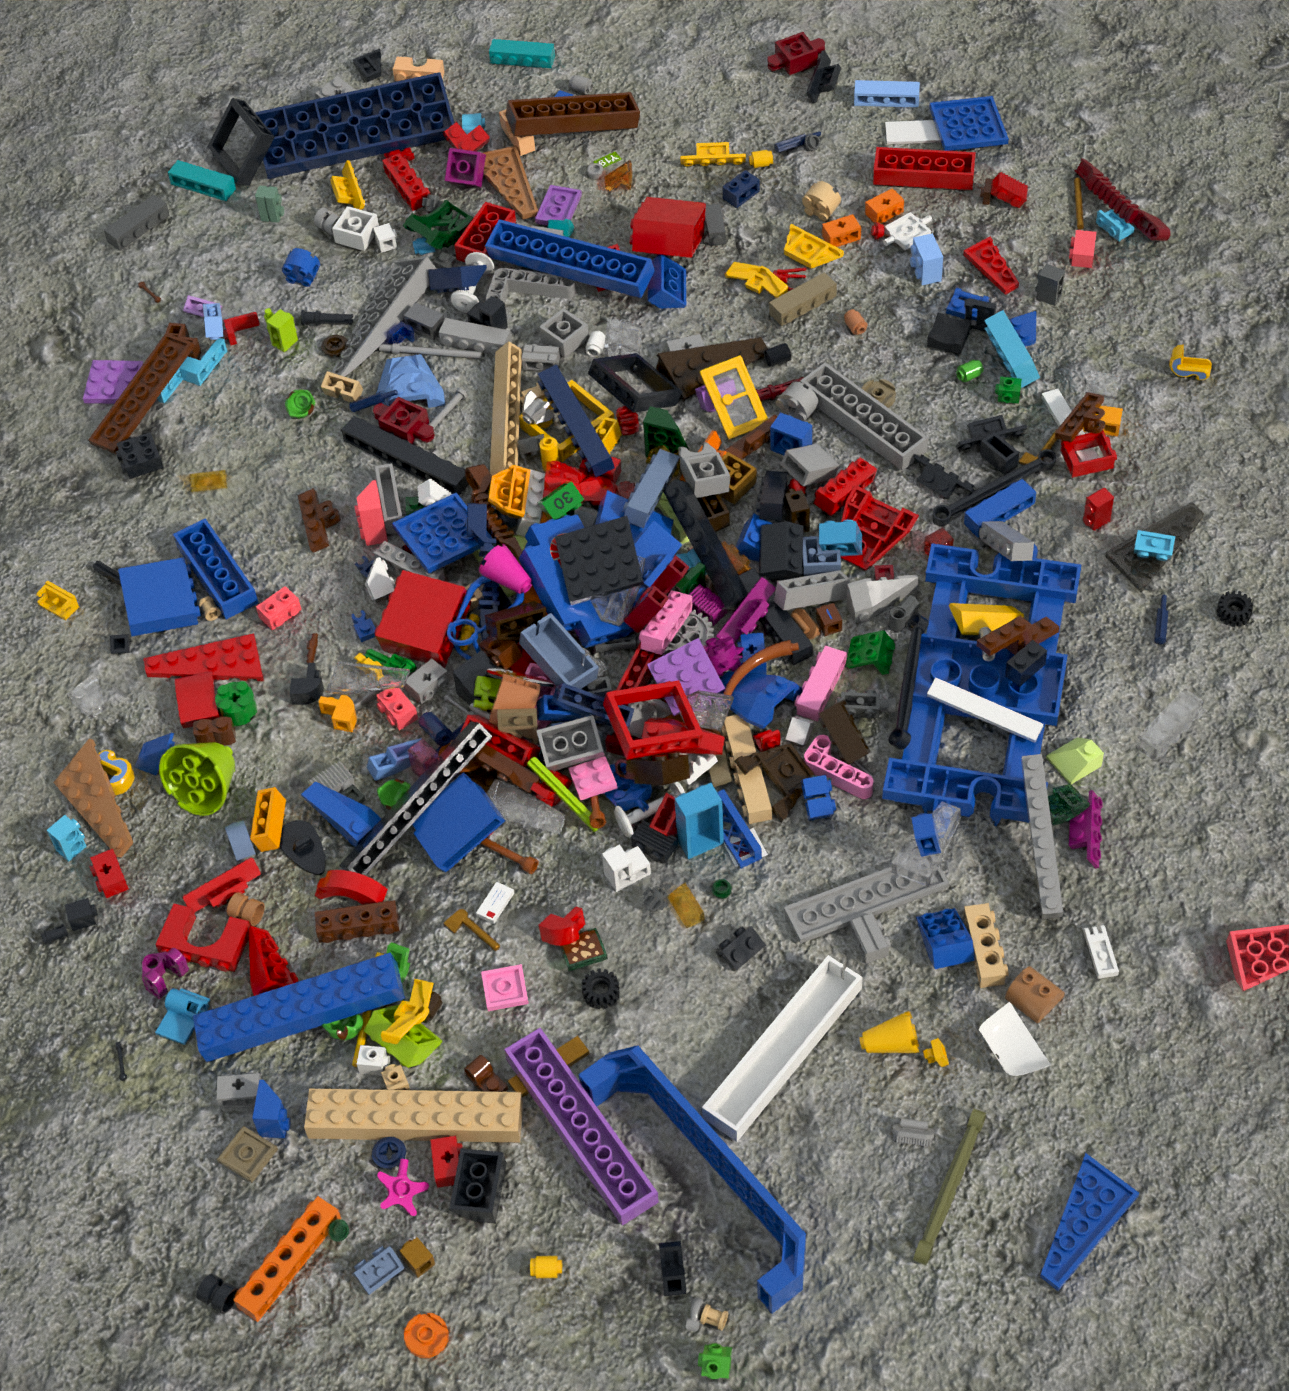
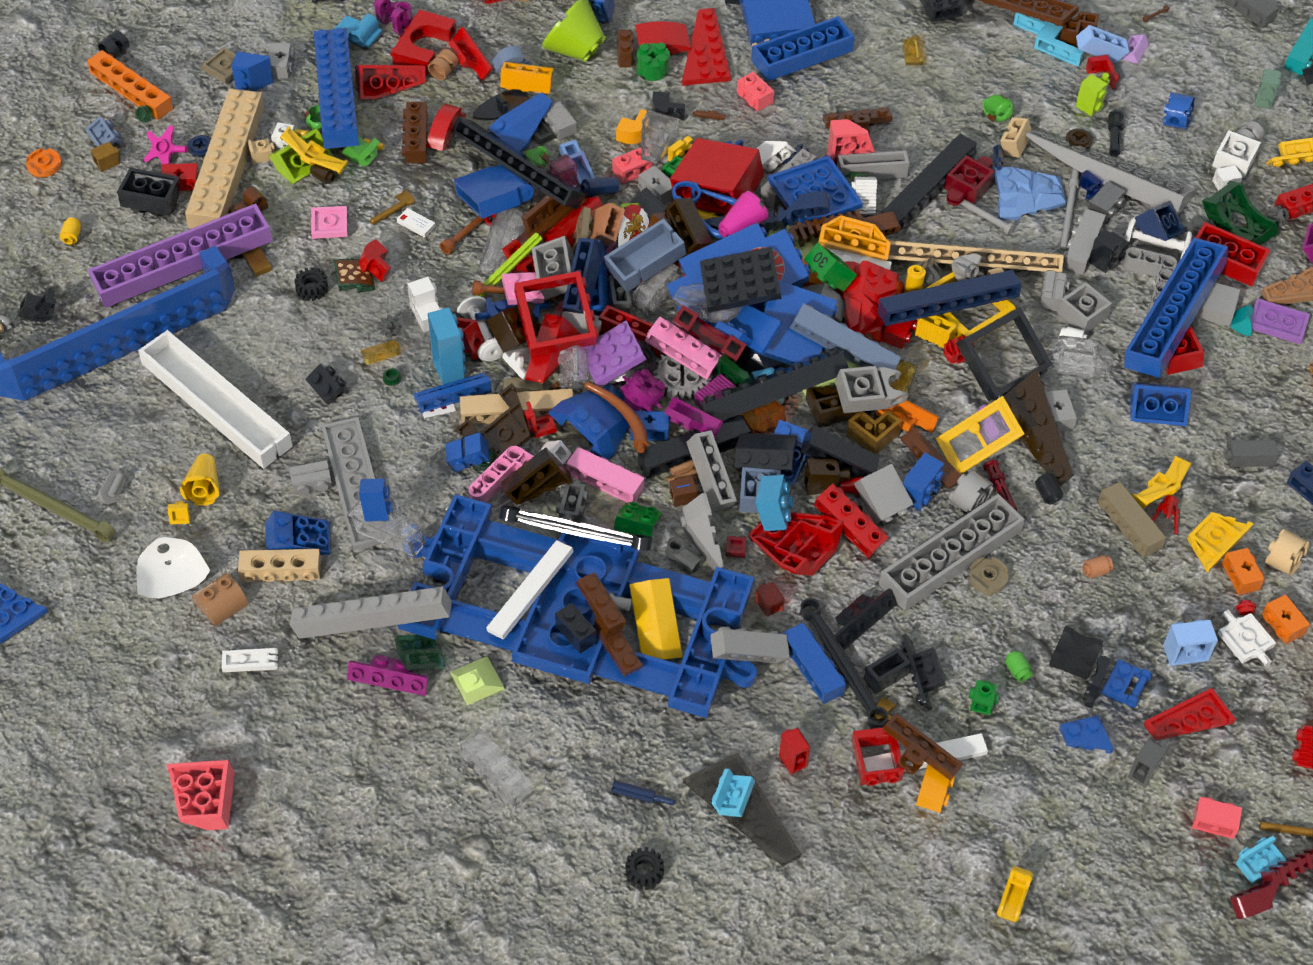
camera: 90 degrees right, 0 degrees up
red brick [630,197,706,258] -> none
dark green wedge [643,406,690,465] -> none
medium azure brick [985,310,1040,388] -> none

